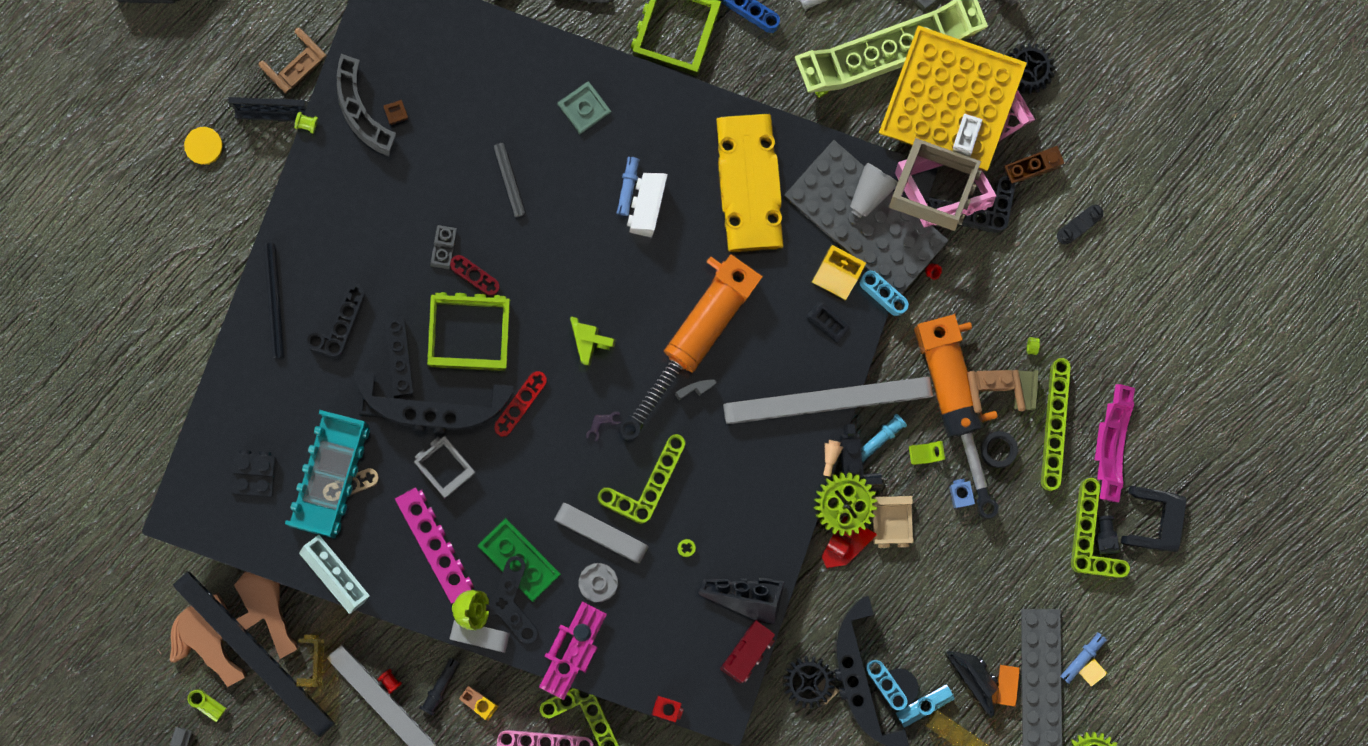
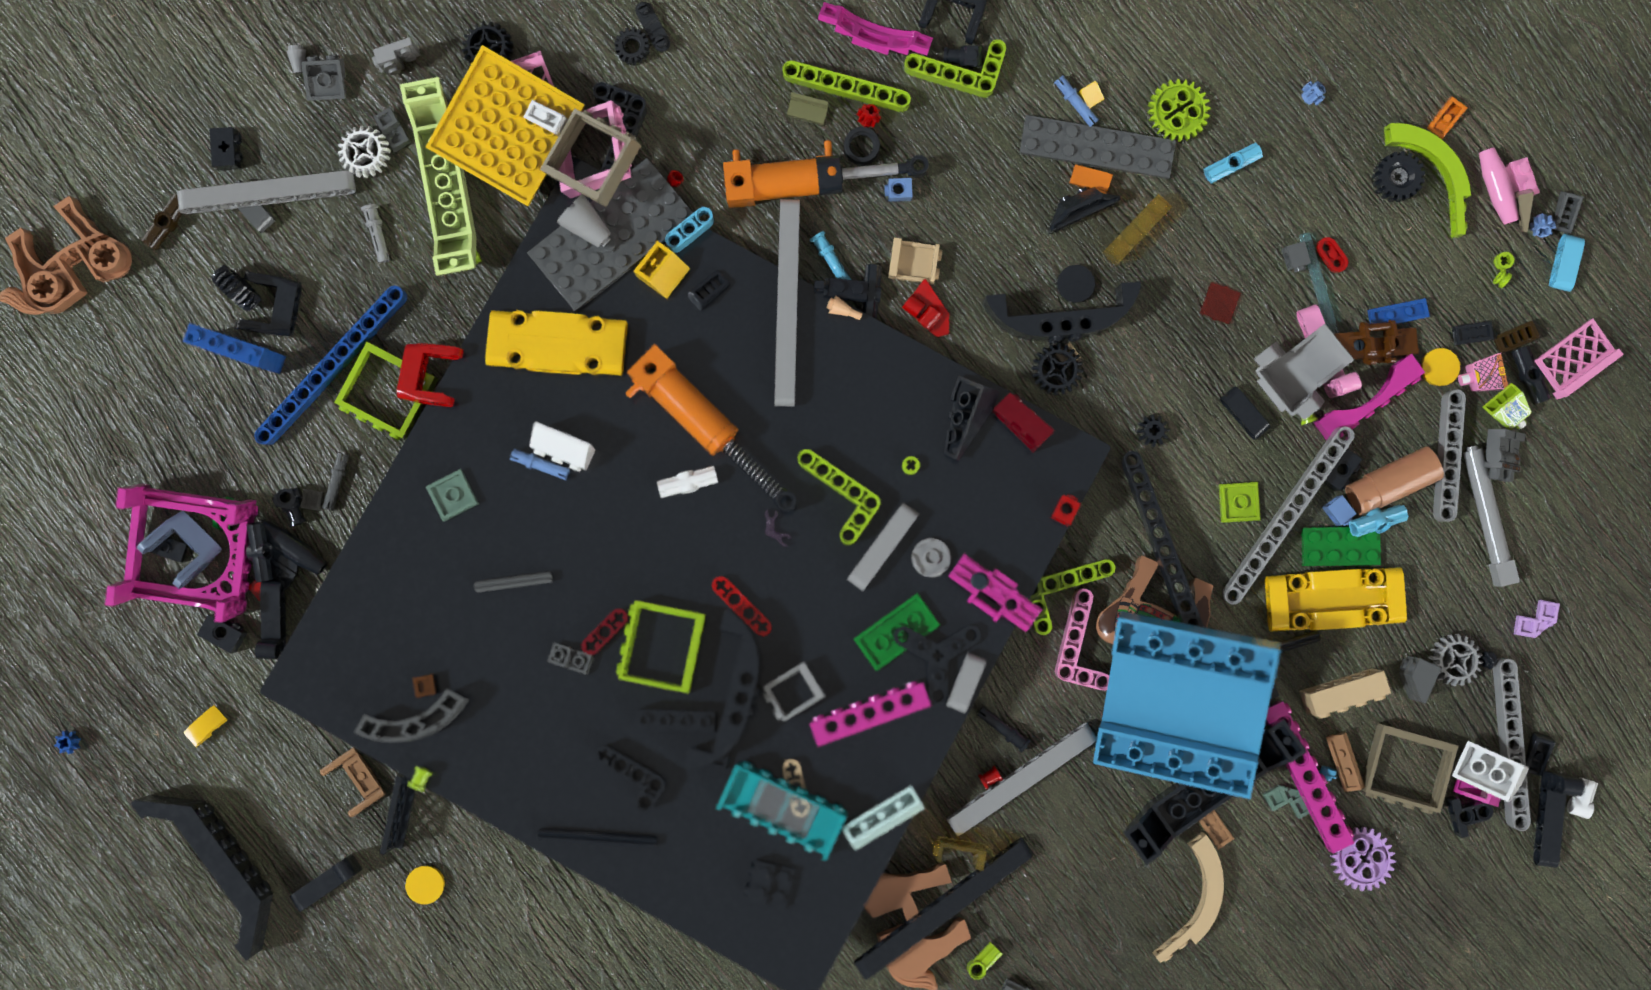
camera: 85 degrees left, 5 degrees up
lime cylinder [452,590,489,631] -> none
leg [459,686,499,721] -> none
lime piece [570,317,616,366] -> none
dark grey slope [674,380,716,400] -> none
lime gear [814,473,877,536] -> none
medium azure beam [866,660,907,710] -> none
medium azure piece [896,684,955,728] -> none
lime bracket [909,441,945,465] -> none
medium nougat plate [967,370,1026,413] -> none
reddish brown slope [1004,146,1064,184] -> none
lime axle [1027,337,1040,355] -> none
none -> black beam [289,854,363,912]
none -> red connector [397,343,464,407]
none -> black tyre [614,27,650,66]
none -> white piece [657,466,718,498]
none -> red gear [857,104,881,128]

